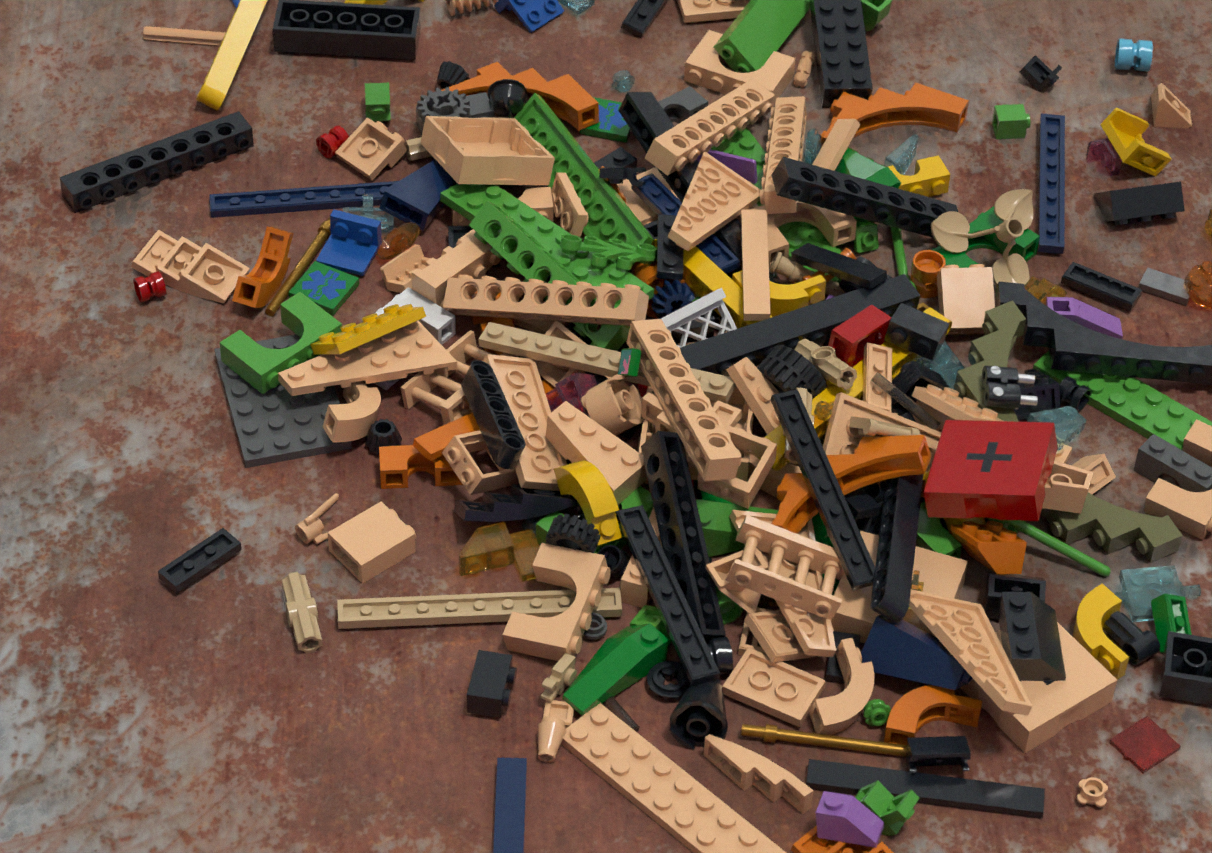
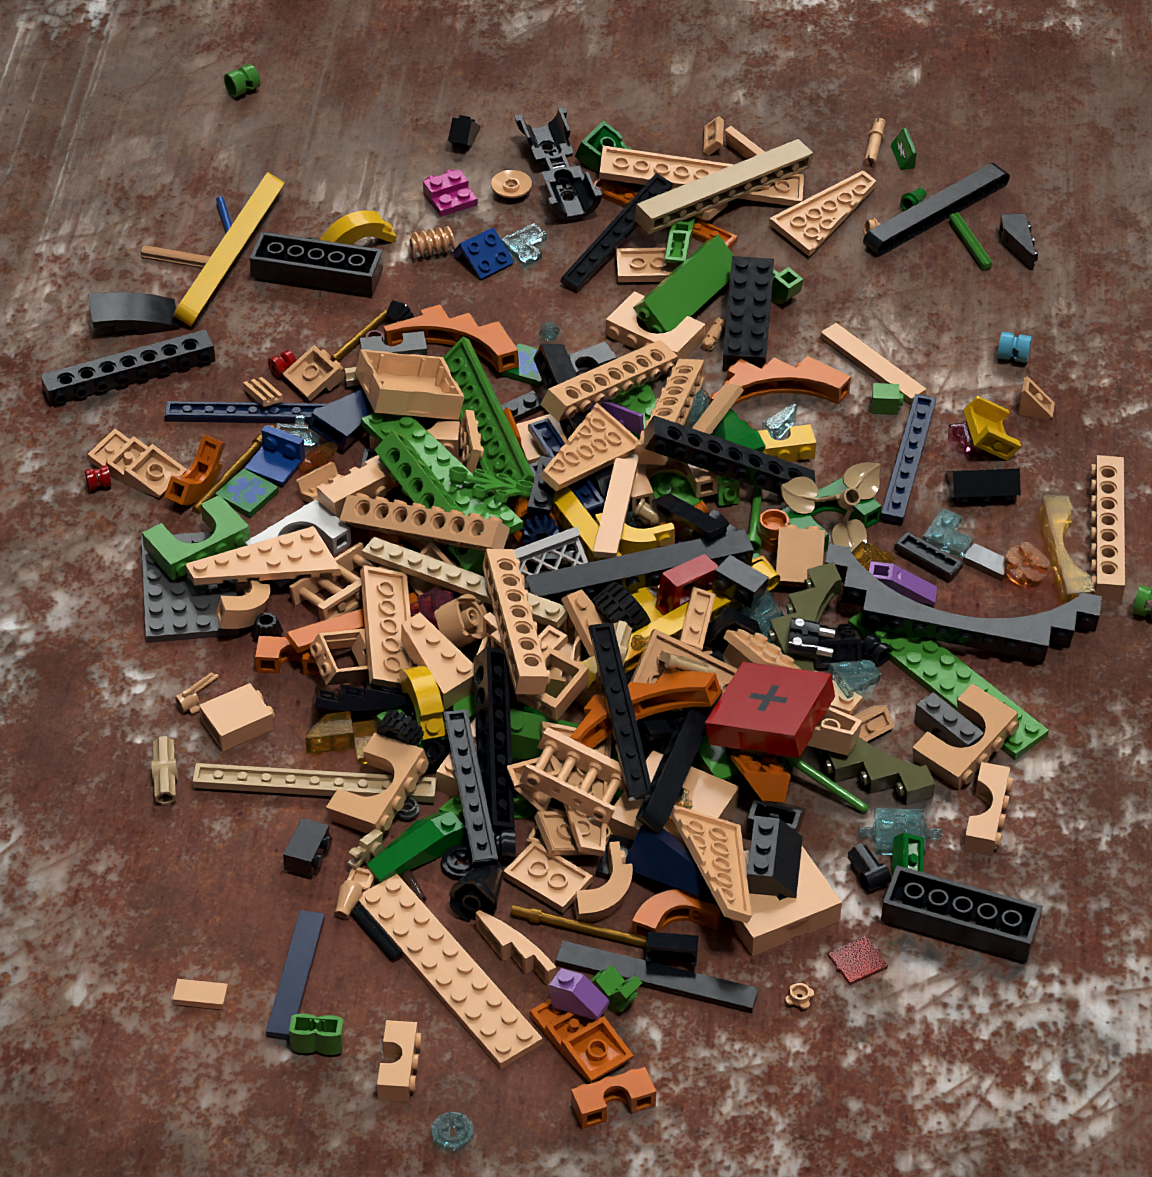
camera: 10 degrees right, 0 degrees up
black plate [158,528,242,594] -> none
yellow plate [311,304,426,354] -> none
bright green brick [365,83,391,122] -> none
dark grey gear [417,87,470,124] -> none
black beam [461,360,526,470] -> none
black piece [488,79,529,118] -> none
black plate [600,167,646,187] -> none
tile [618,348,641,377] -> none
tan piece [794,338,857,390] -> none
bright green plate [863,699,891,726] -> none
clear smoke bar [871,372,940,430] -> none
black bracket [1019,55,1062,92] -> none
yellow arch [1073,584,1129,680] -> none
none -> black slope [88,292,180,335]
none -> light nougat tile [243,377,283,407]
none -> pearl gold bar [331,310,387,362]
none -> black axle [352,904,403,961]
none -> light nougat tile [820,323,927,404]
none -> clear light blue plate [922,508,973,558]

